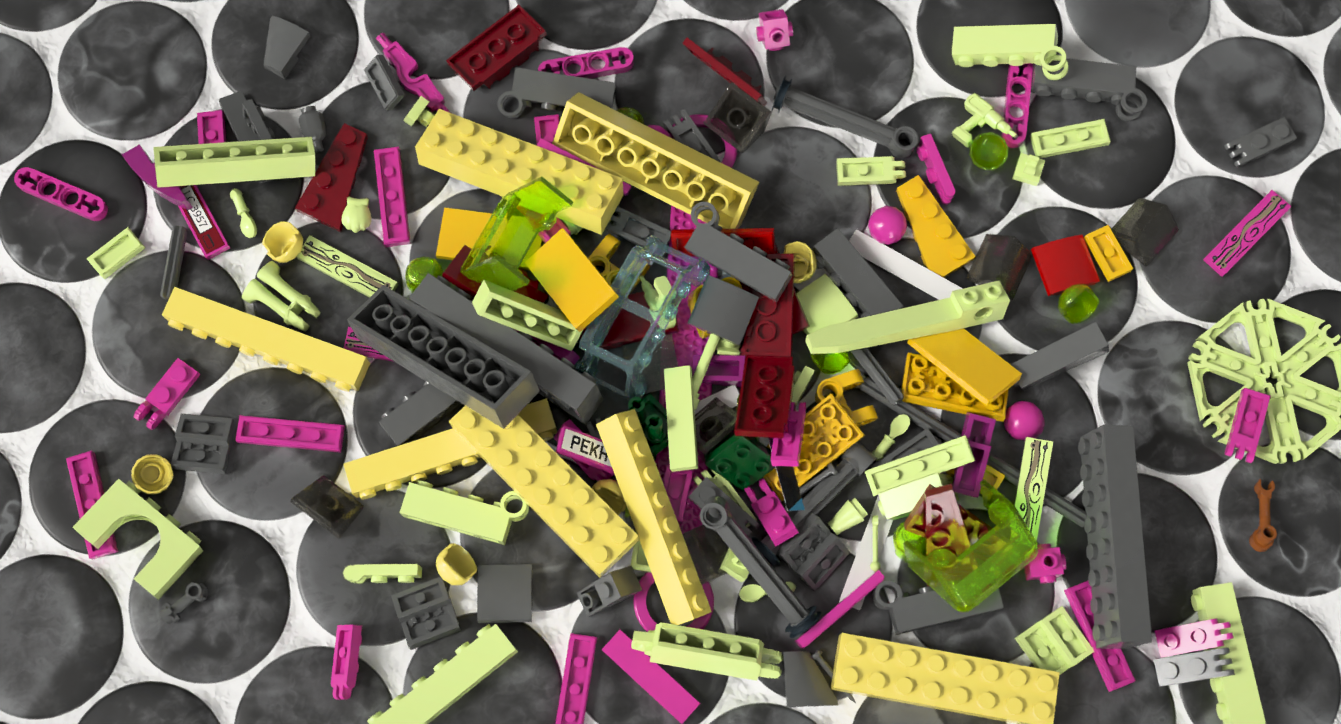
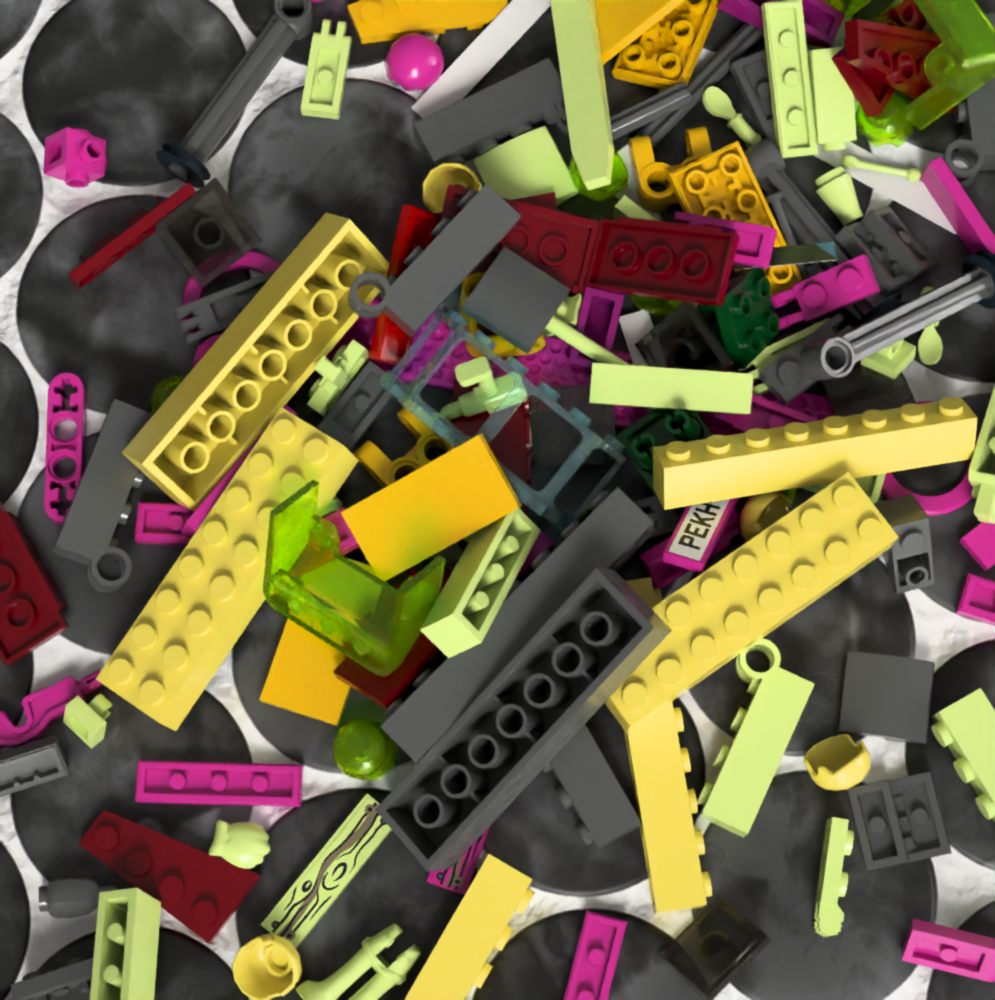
camera: 80 degrees left, 0 degrees up
none -> yellowish green hinge [307,340,369,418]

